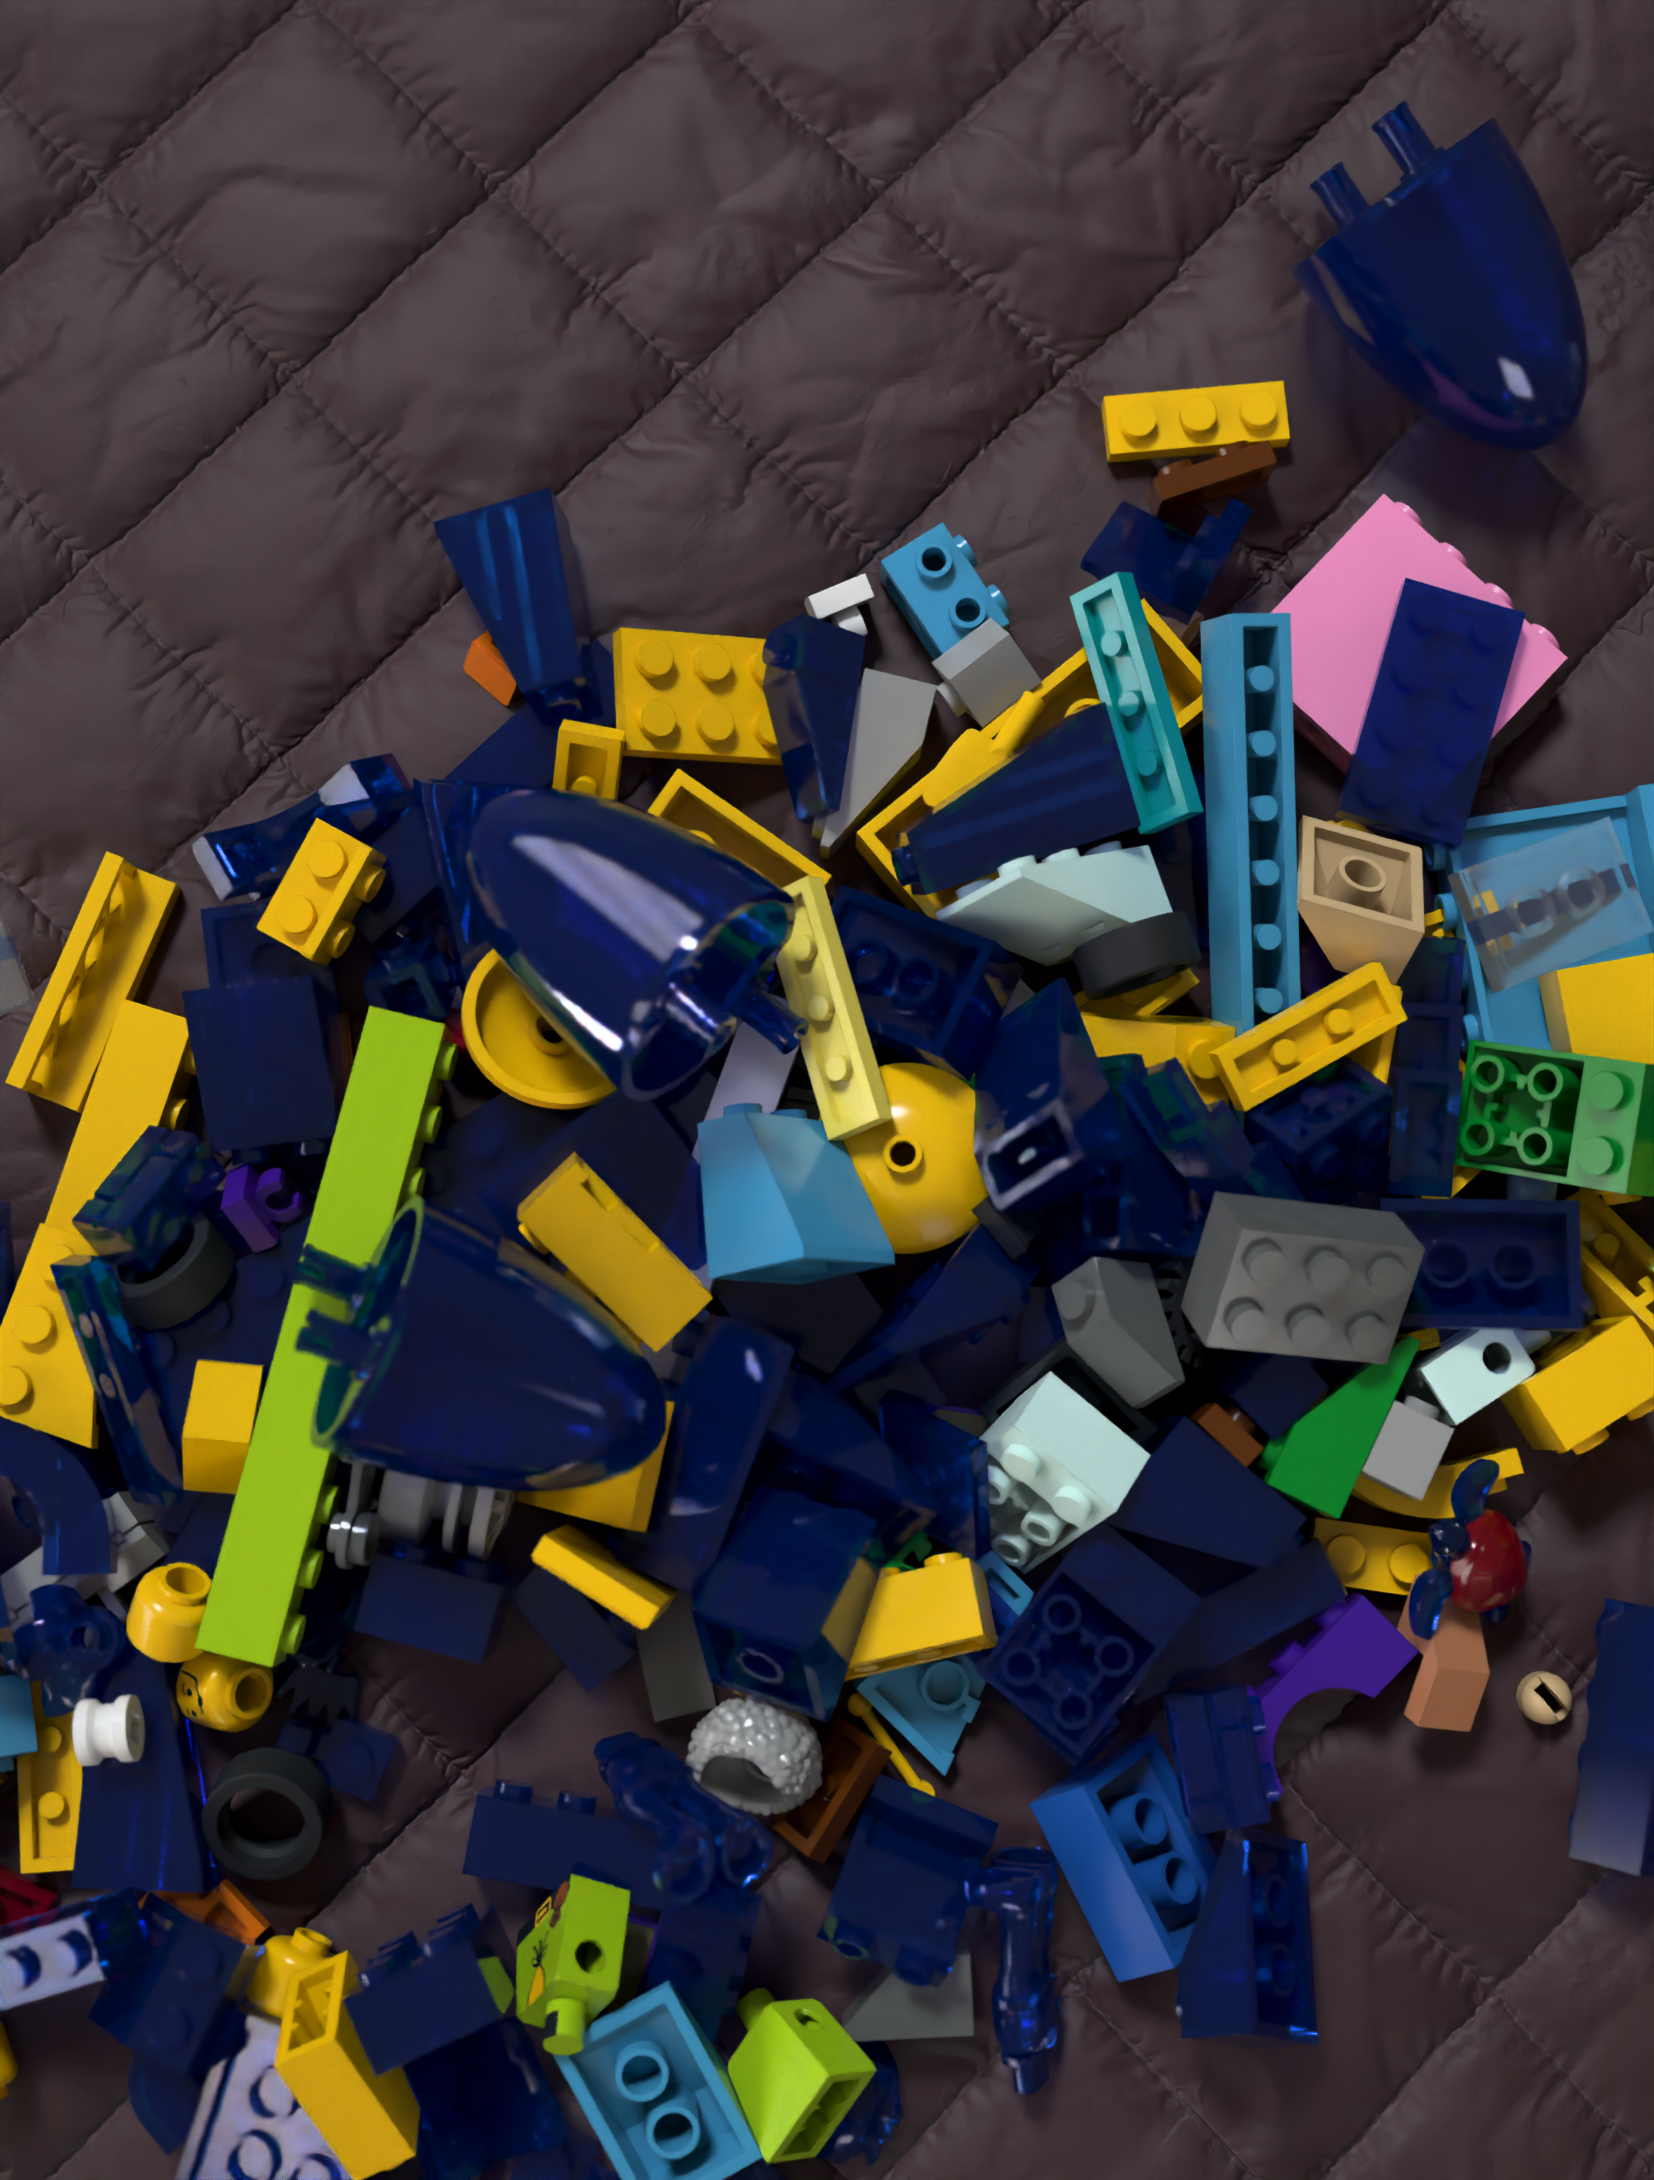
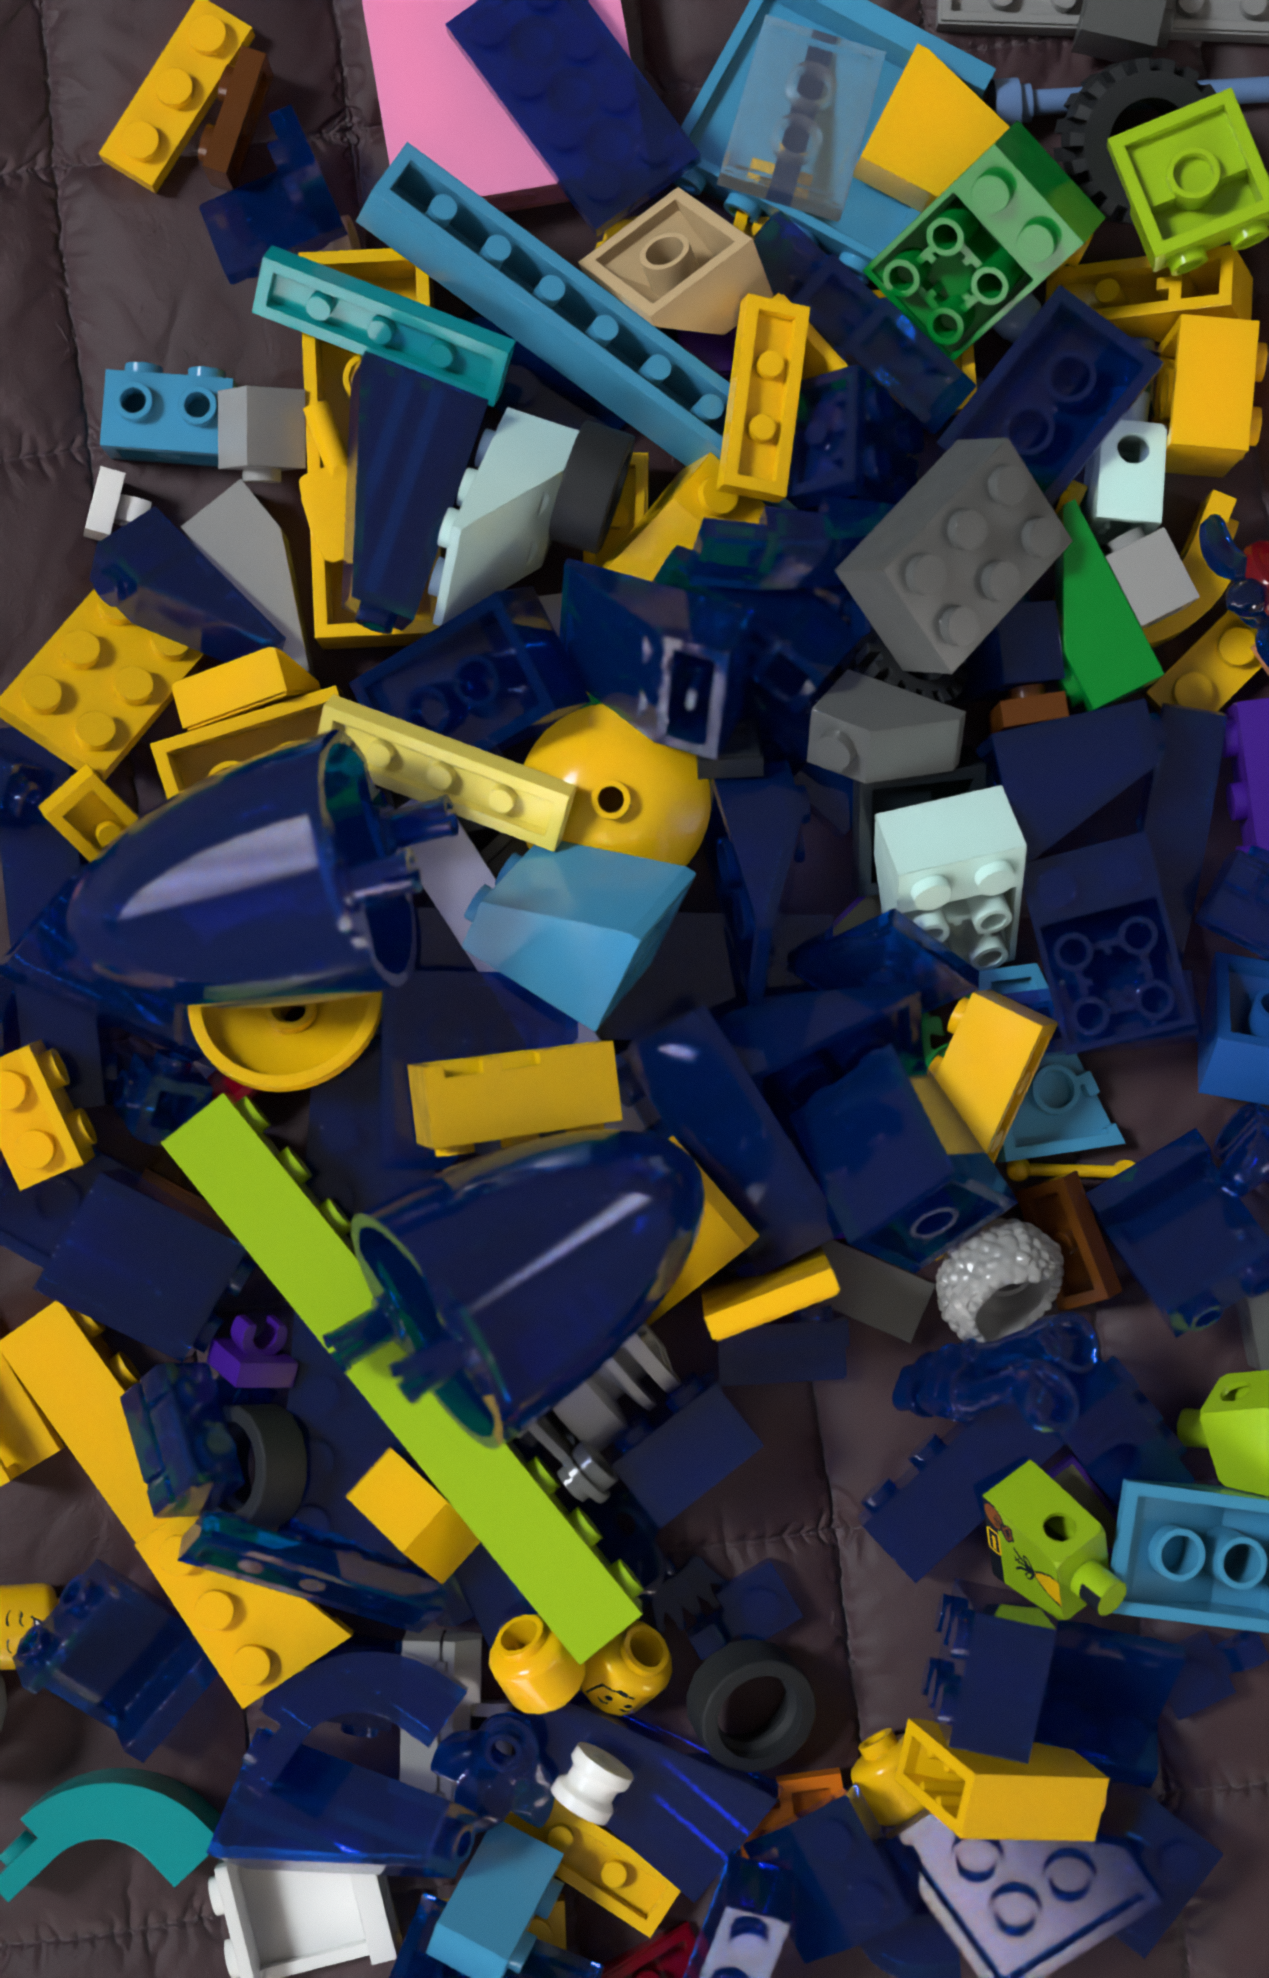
camera: 50 degrees left, 5 degrees up
none -> yellow slope [172,647,321,731]

